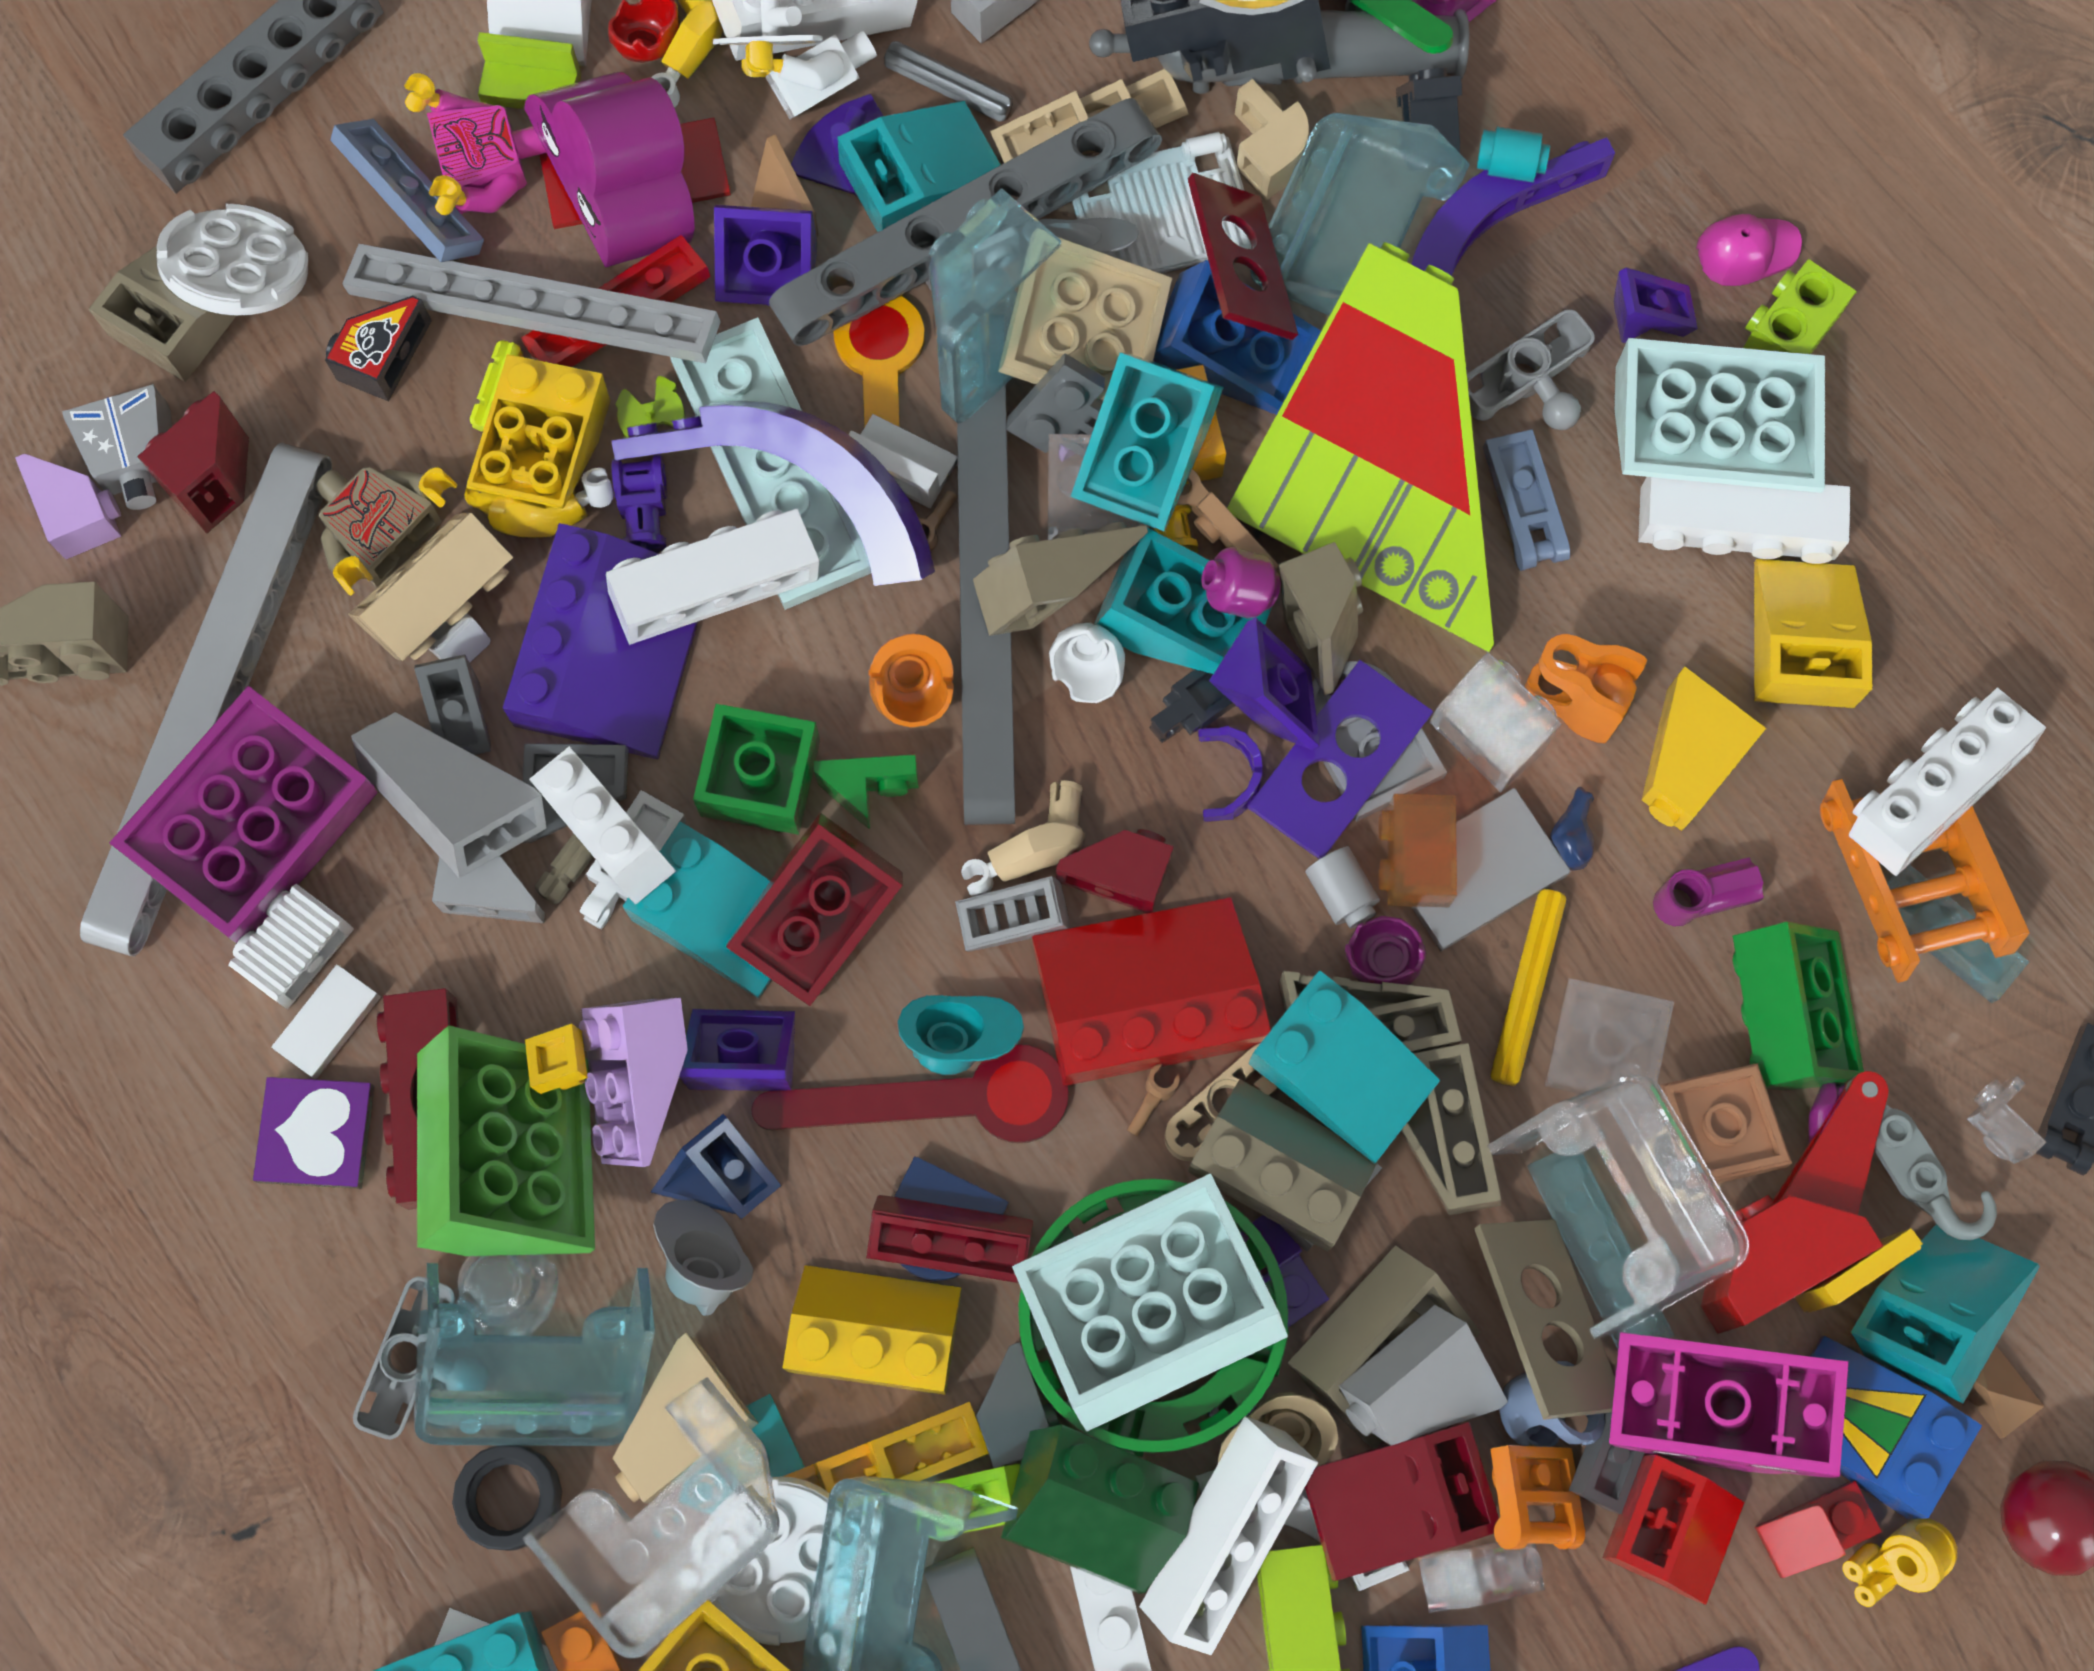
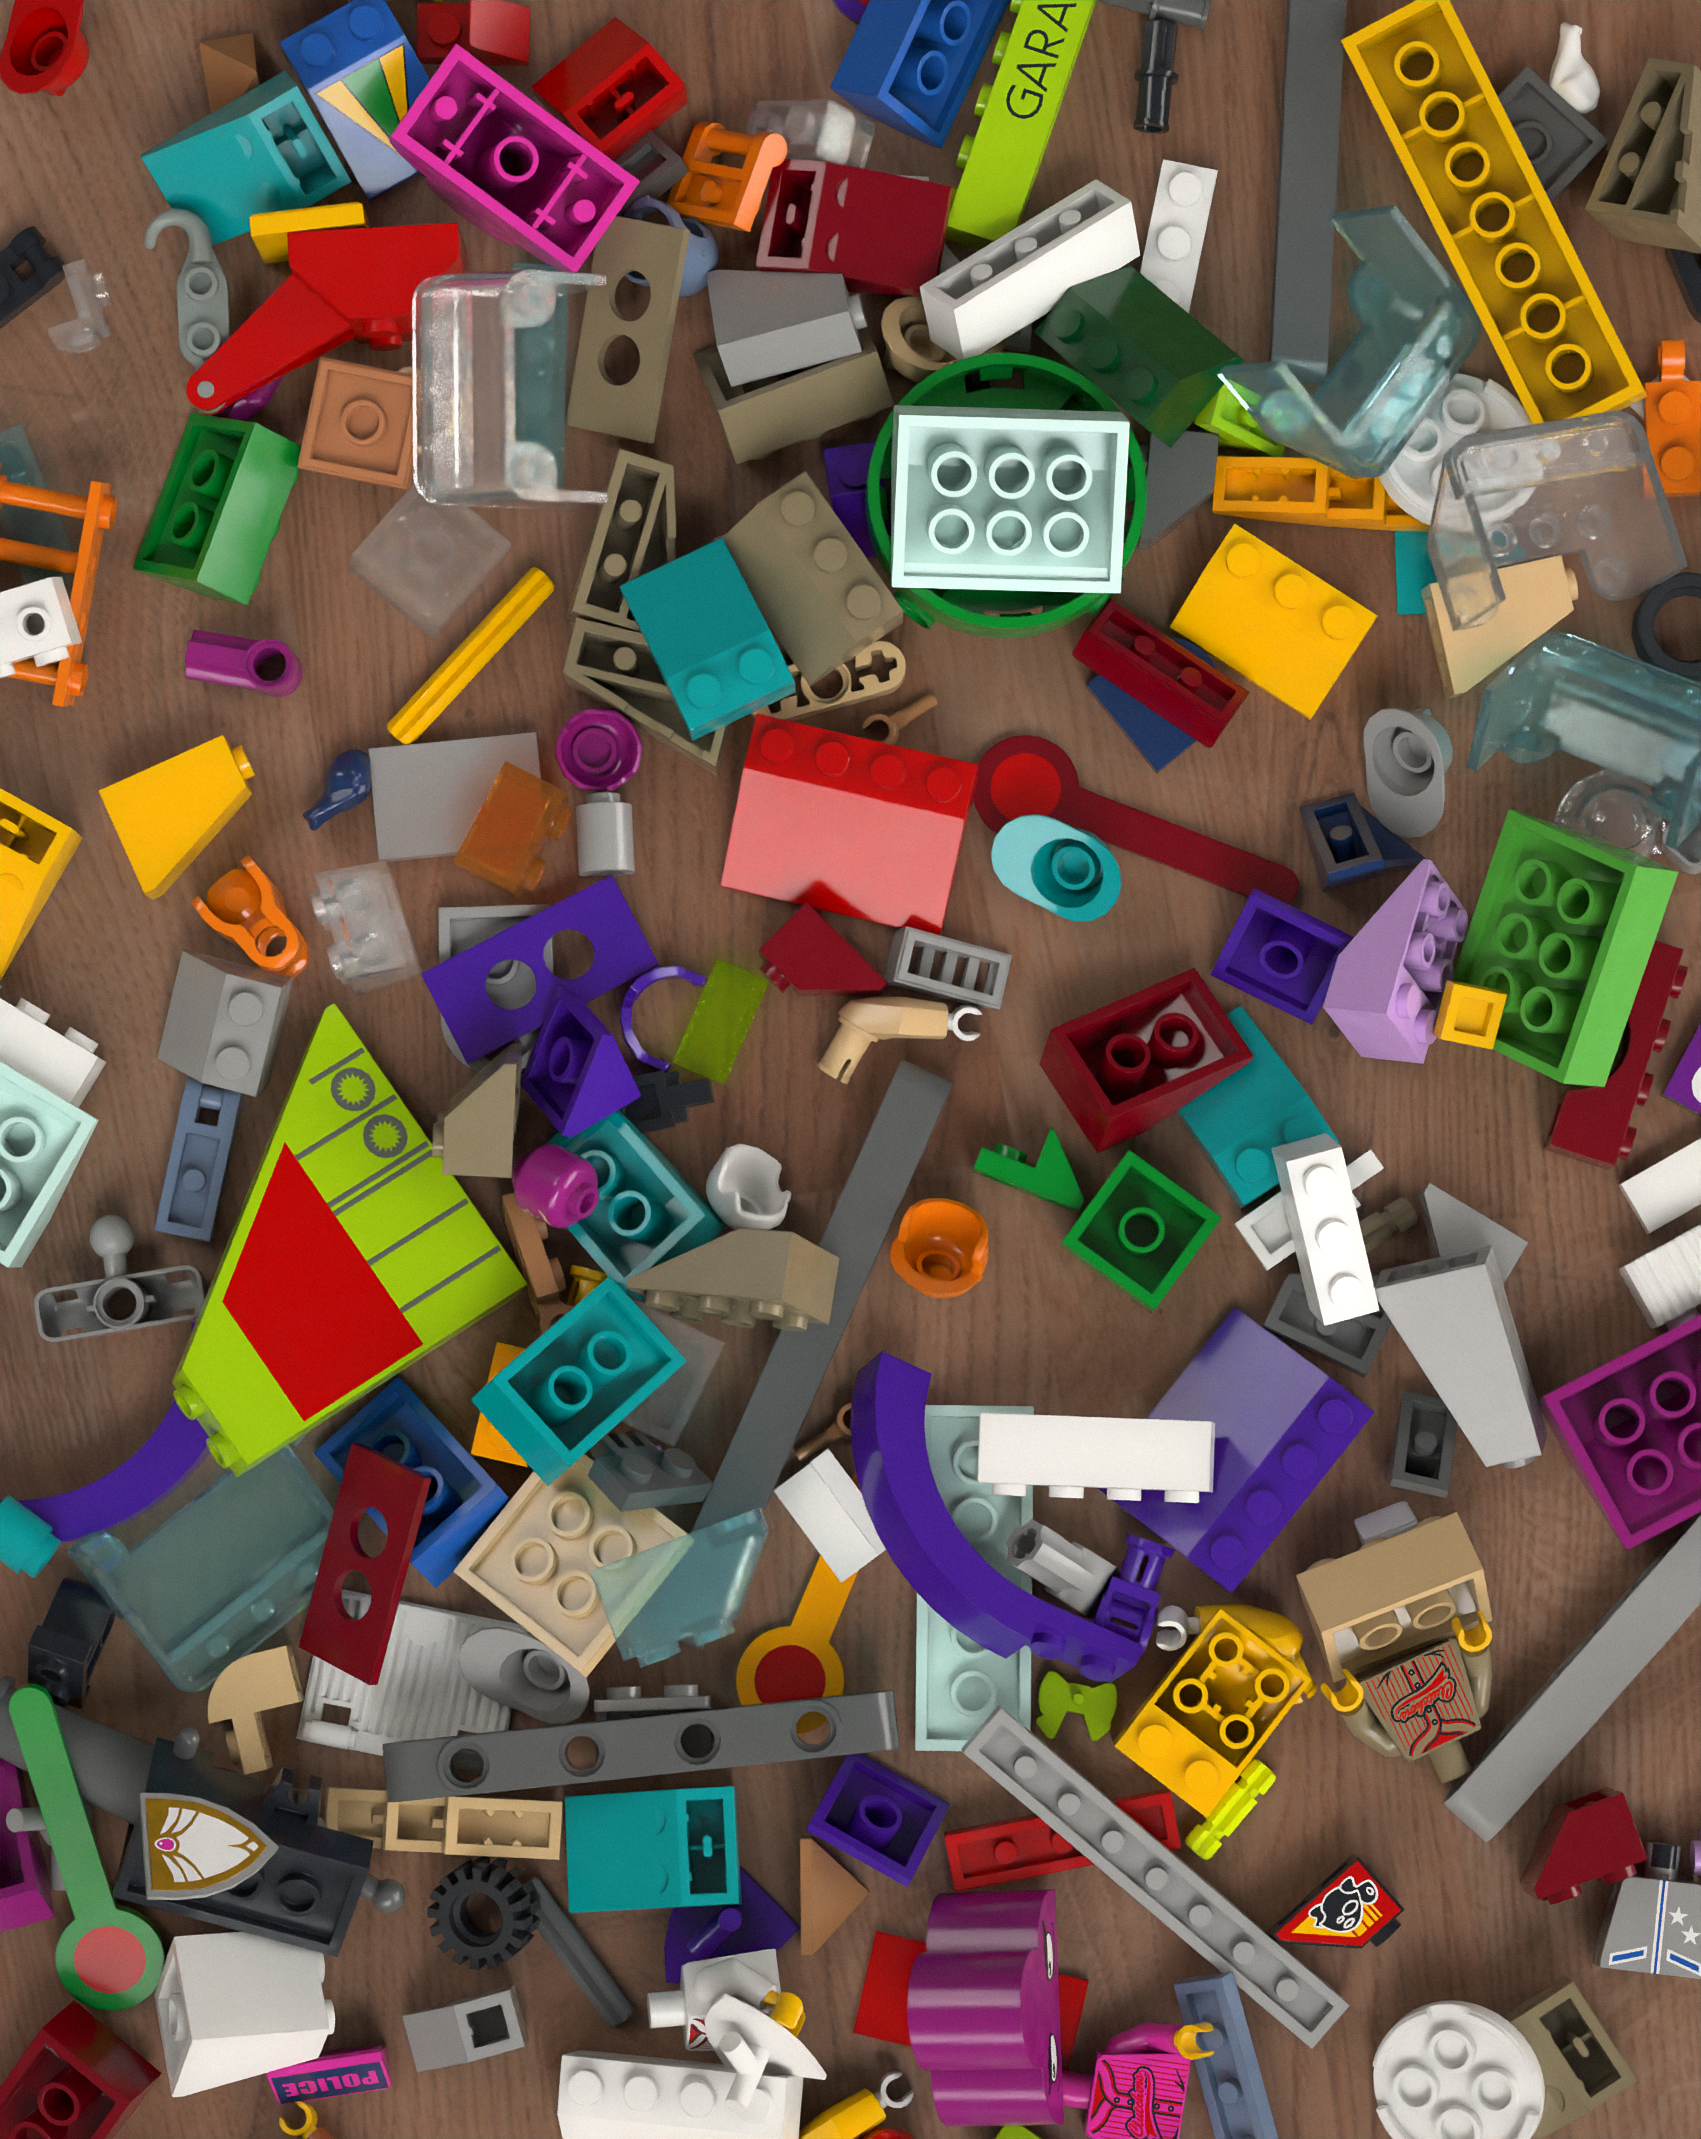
camera: 150 degrees left, 10 degrees up
none -> light grey slope [157,949,294,1097]
none -> black tyre [427,1856,541,1970]
none -> clear neon green tile [672,958,770,1086]
none -> light grey piece [1006,1519,1117,1617]

